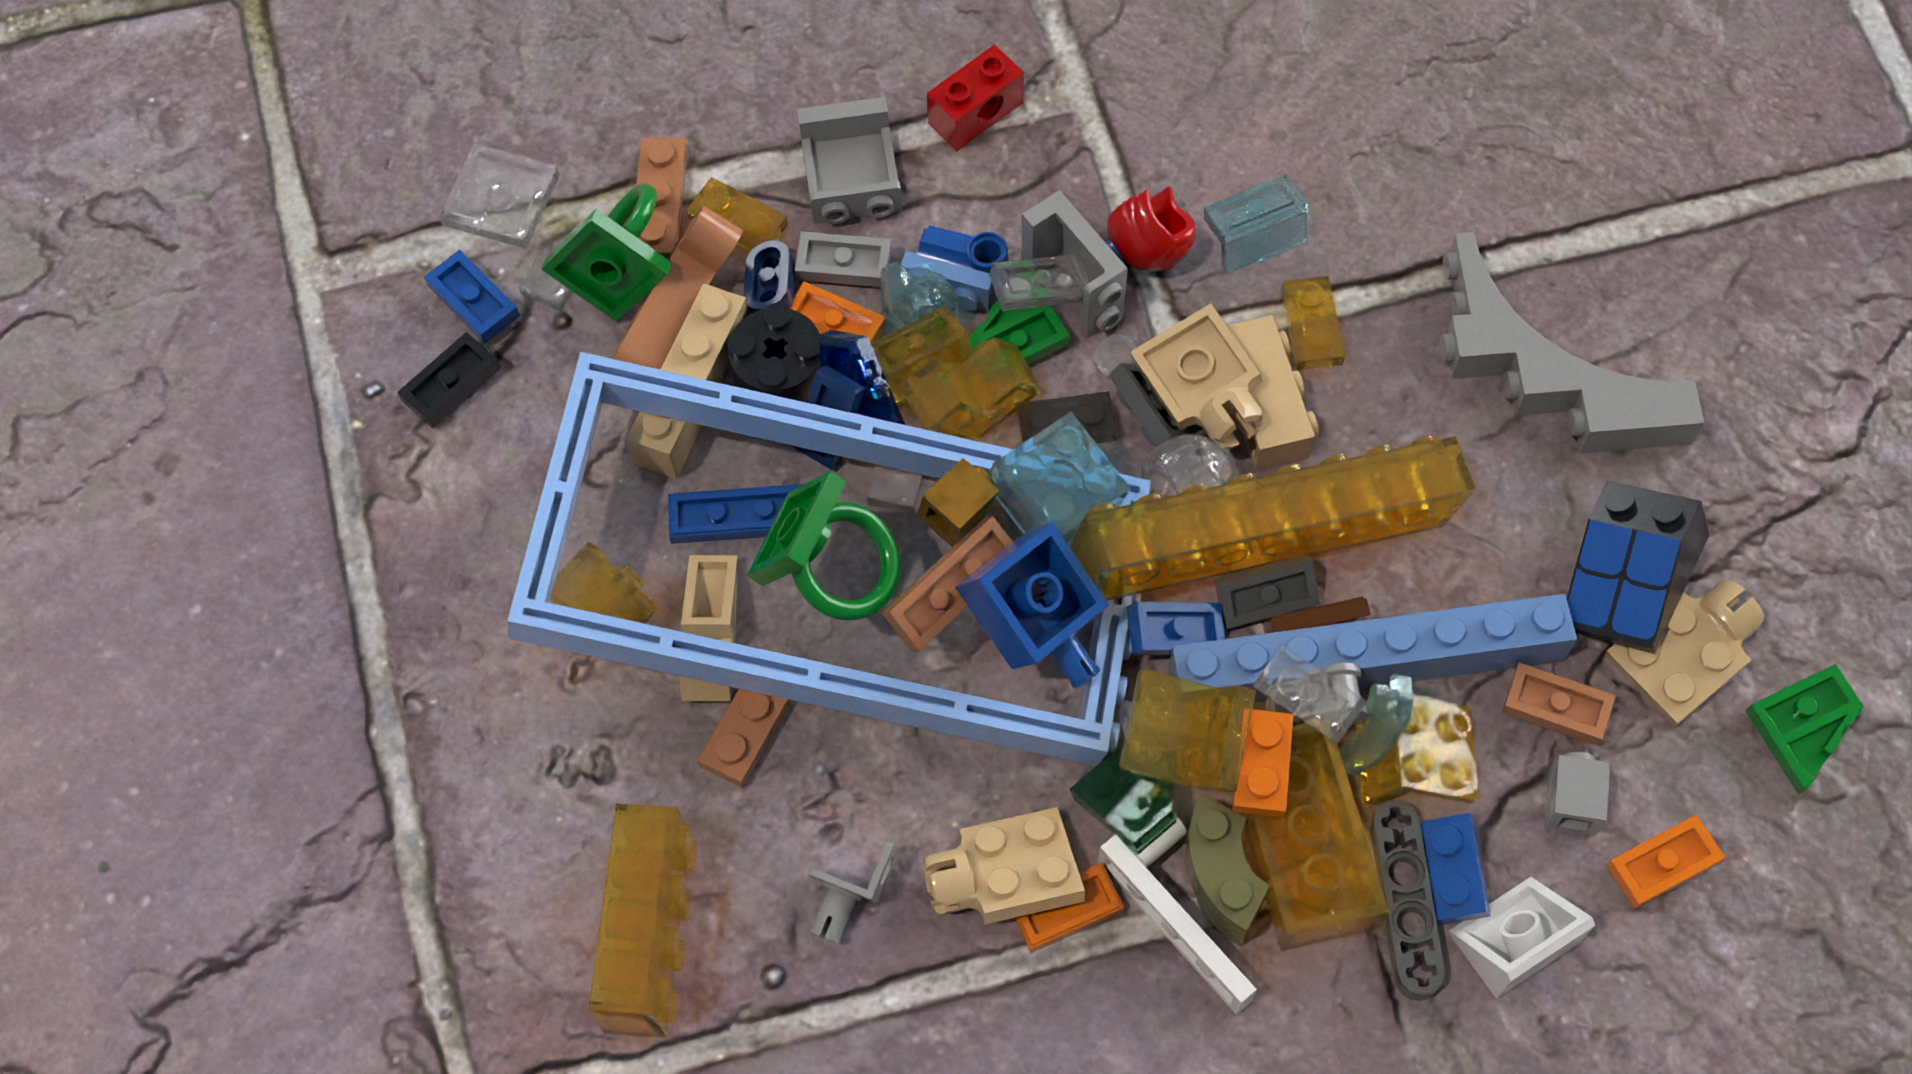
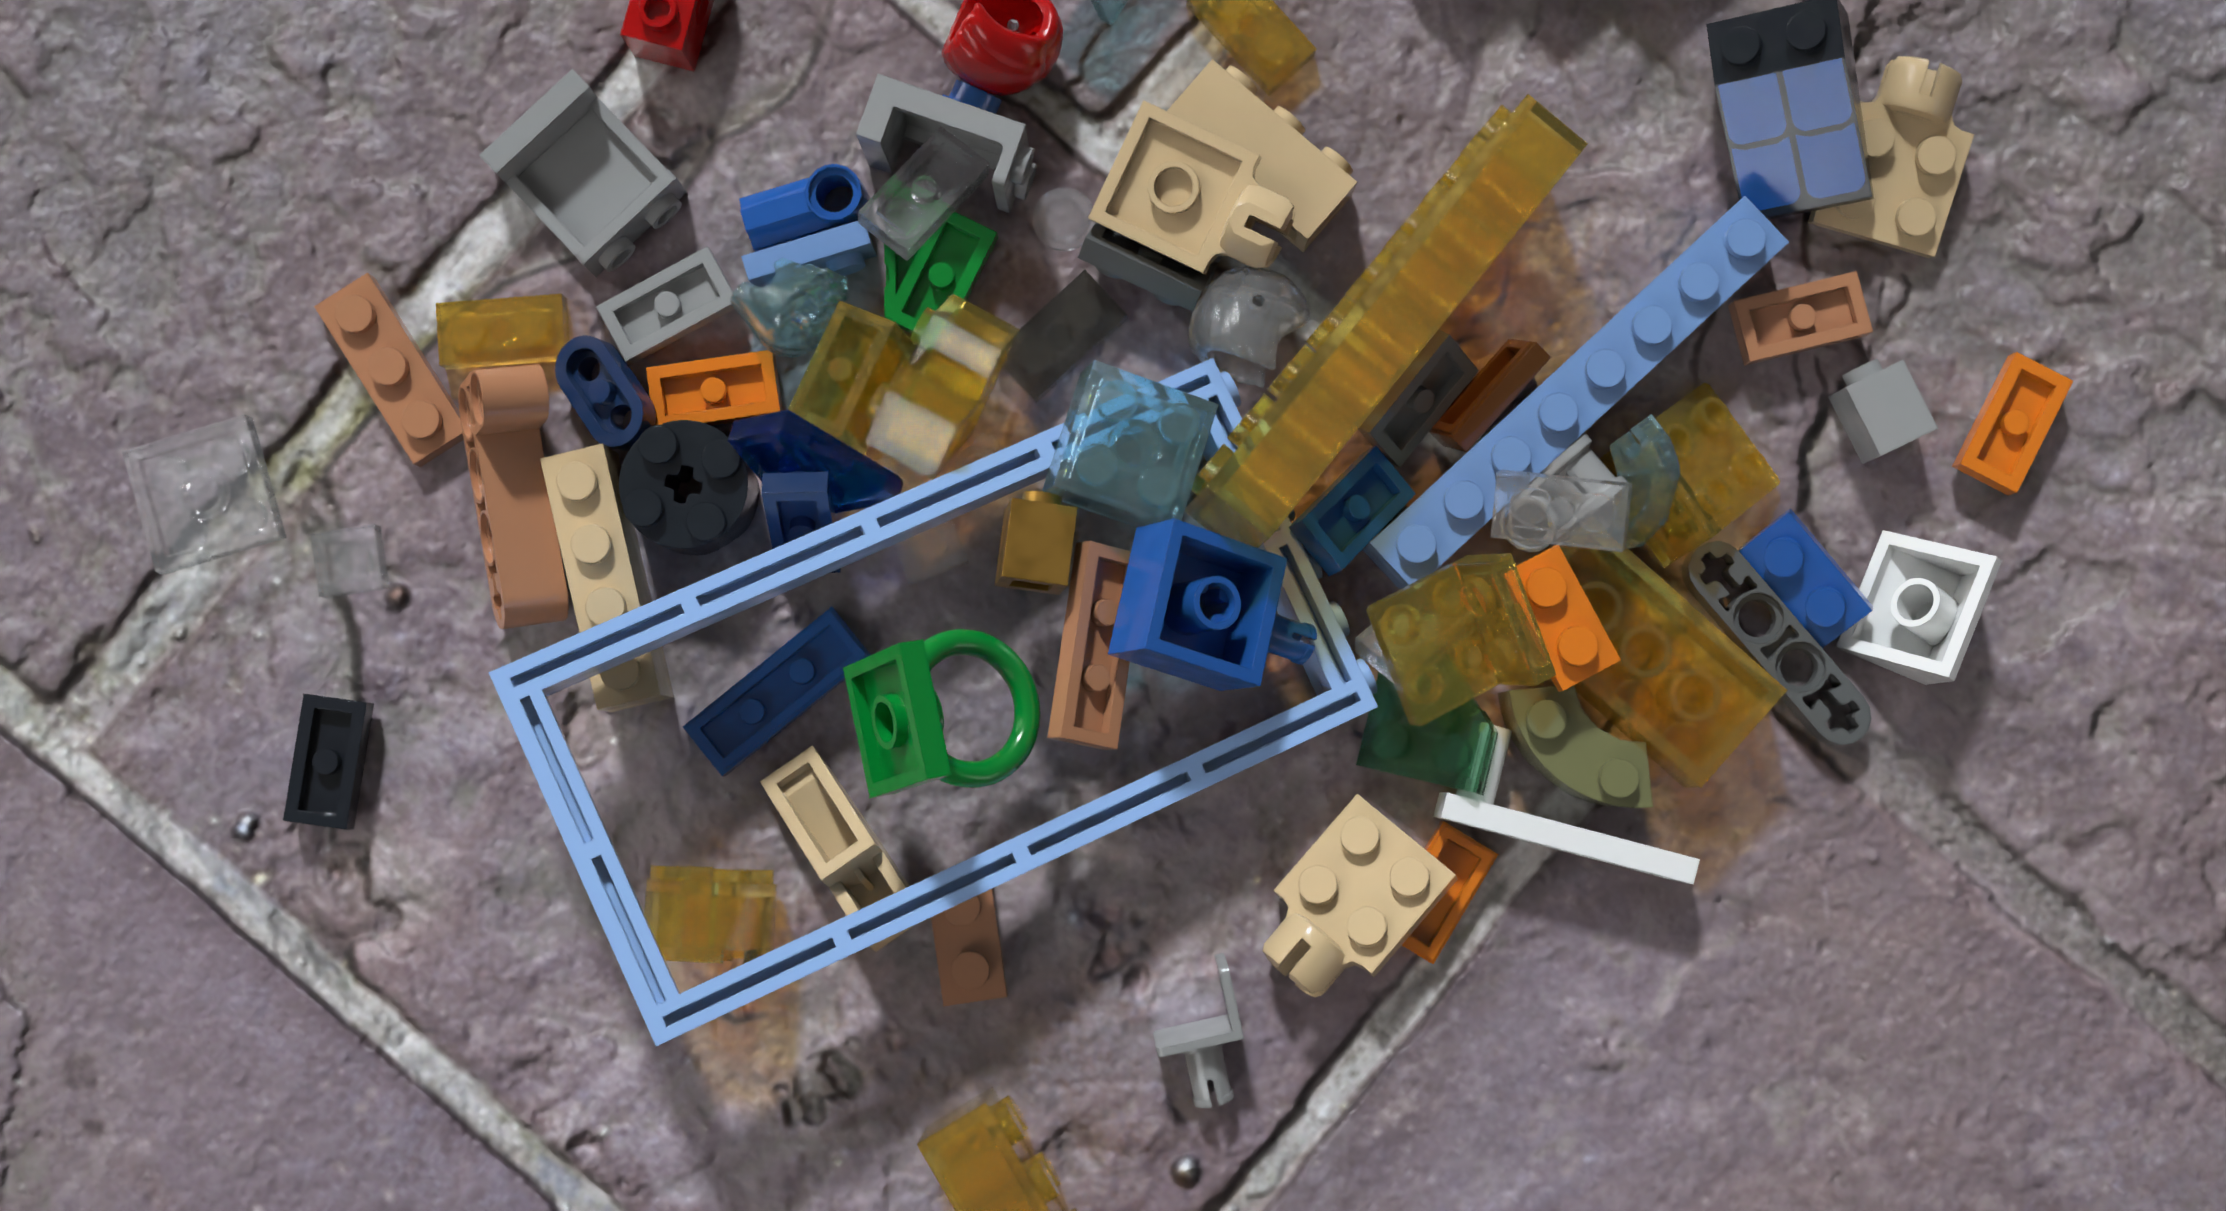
camera: 35 degrees left, 20 degrees up
blue plate [424,249,520,344] -> none
green tile [541,184,672,321] -> none
green wing [1746,664,1864,794] -> none

